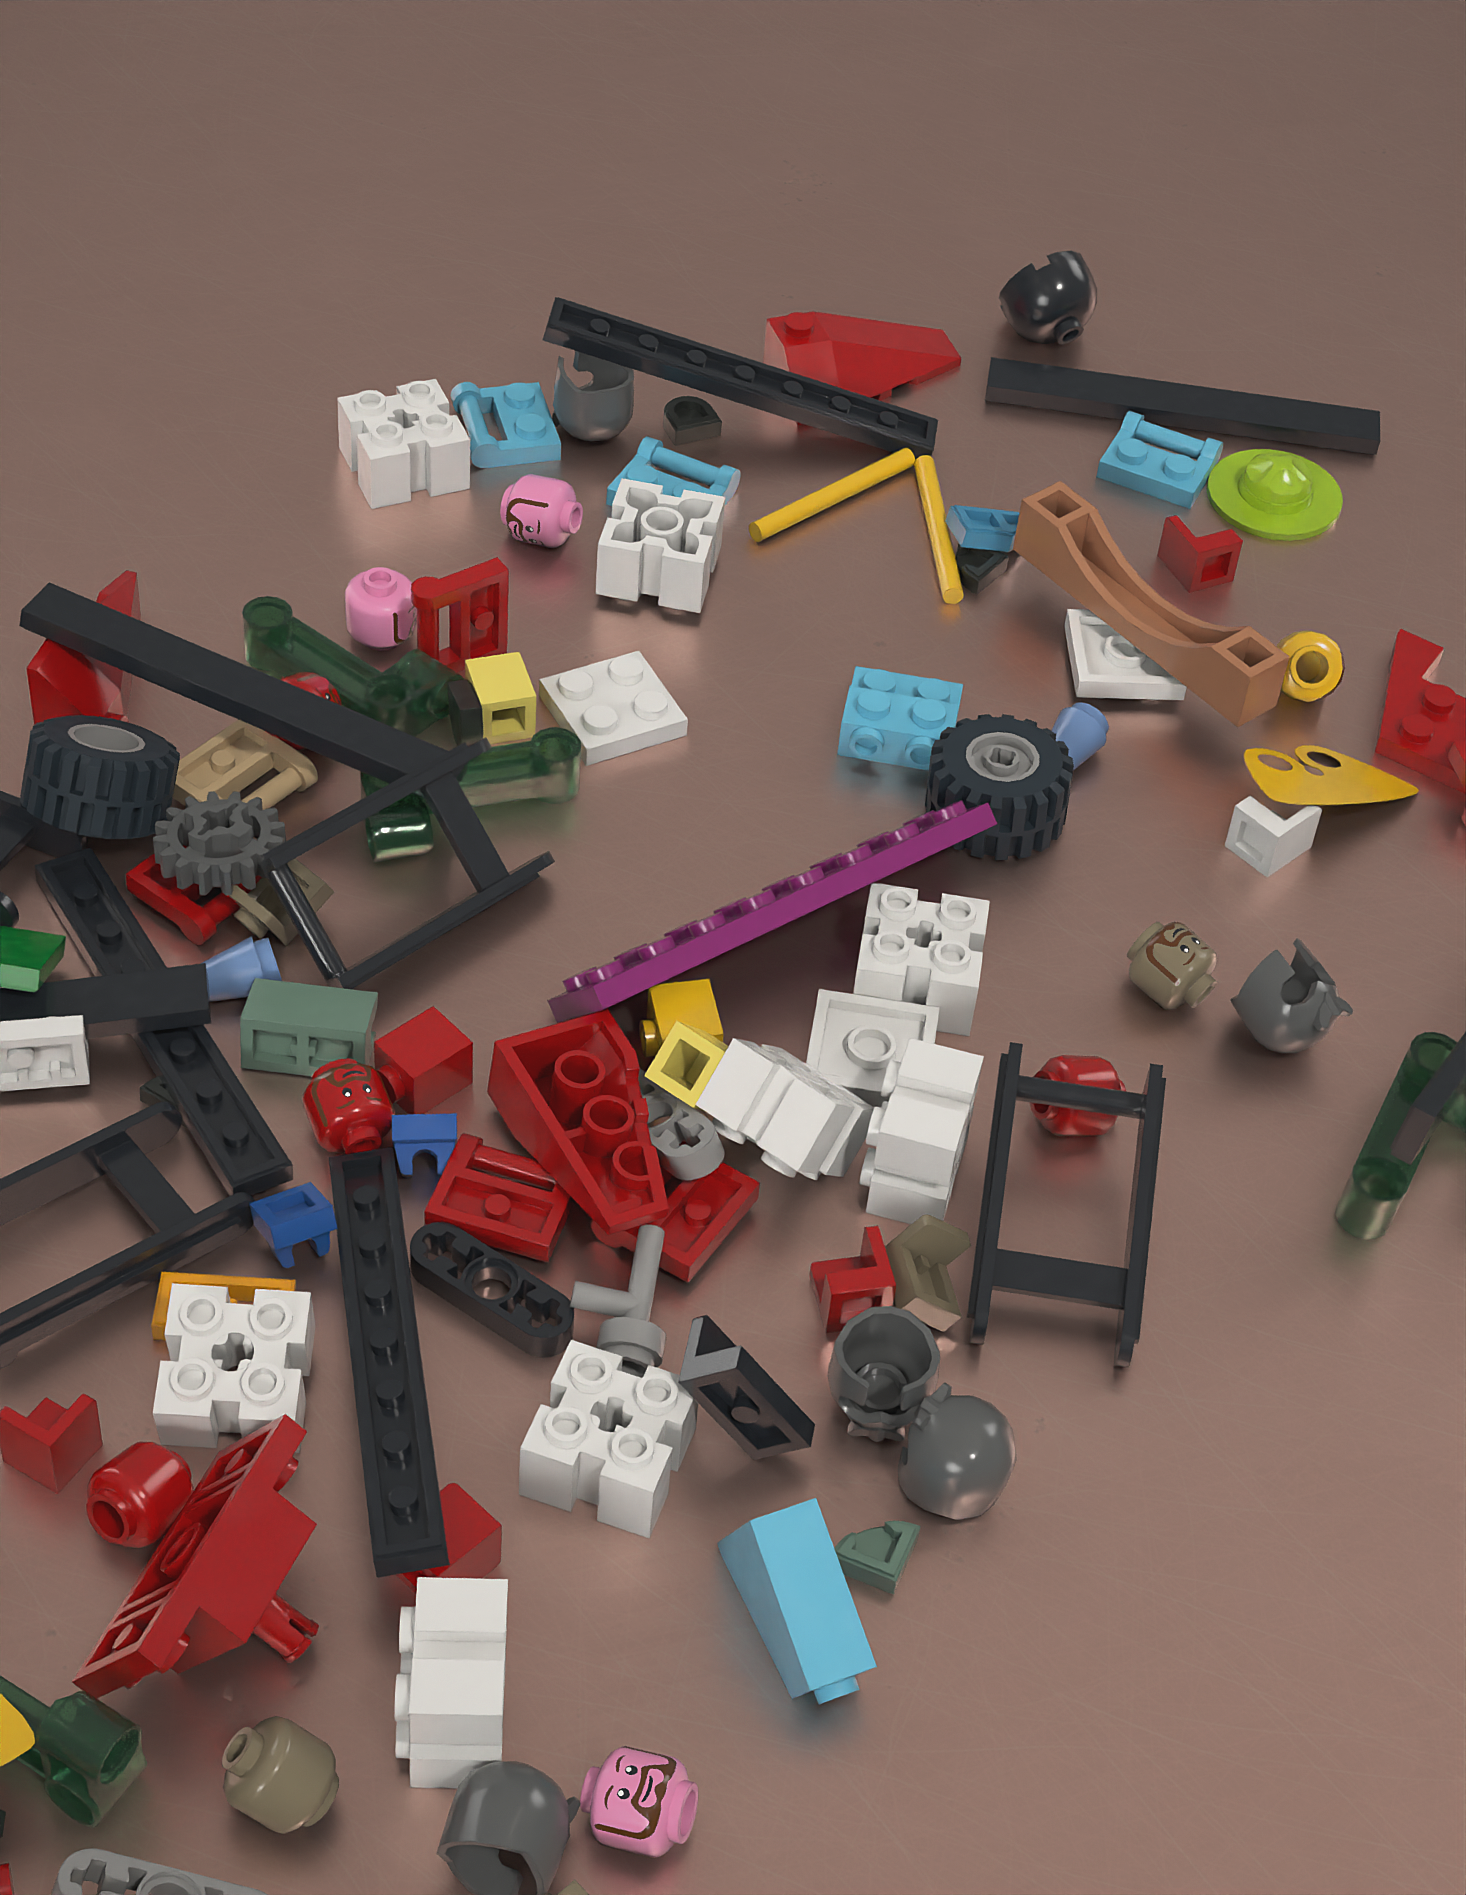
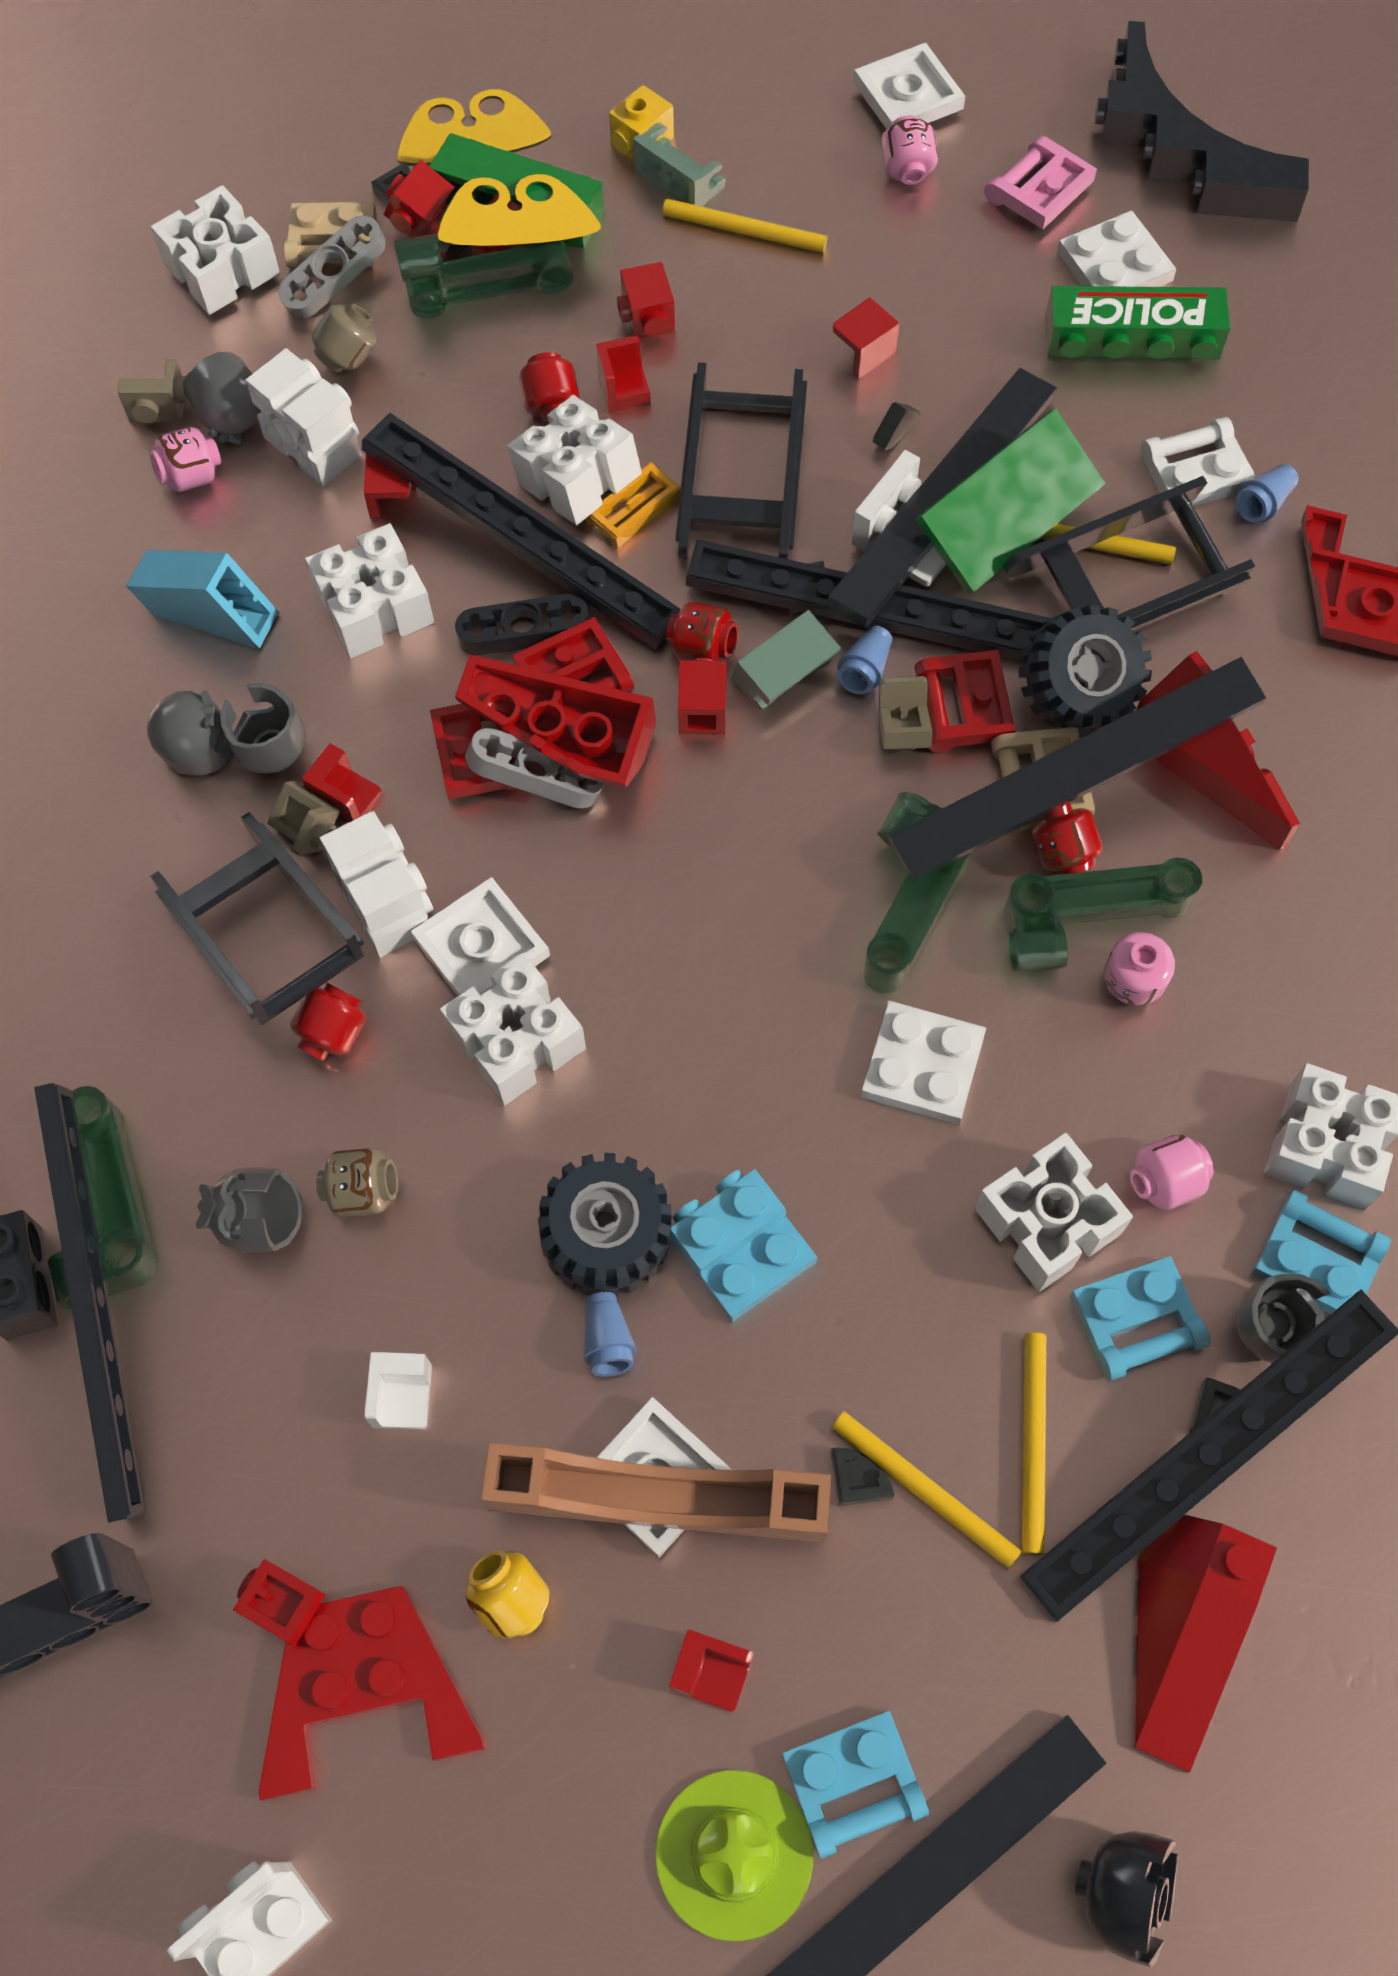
camera: 140 degrees right, 20 degrees up
red brick [72,1414,319,1700] -> none
dark grey gear [153,791,286,895] -> none
blue tile [249,1182,338,1268] -> none
black piece [259,737,555,989] -> none
blue tile [392,1113,457,1178] -> none
red plate [411,557,509,682] -> none
pearl dark grey tile [448,679,483,747] -> none
light yellow brick [465,652,537,744] -> none
magenta plate [547,800,997,1023] -> none
light grey piece [570,1225,666,1378] -> none
yellow brick [639,979,724,1058] -> none
light yellow brick [644,1021,729,1112] -> none
black panel [678,1315,815,1460] -> none
white brick [696,1038,875,1180] -> none
sand green tile [834,1520,921,1595] -> none
dark azure tile [945,505,1019,552] -> none
yellow piece [1244,745,1419,805] -> none

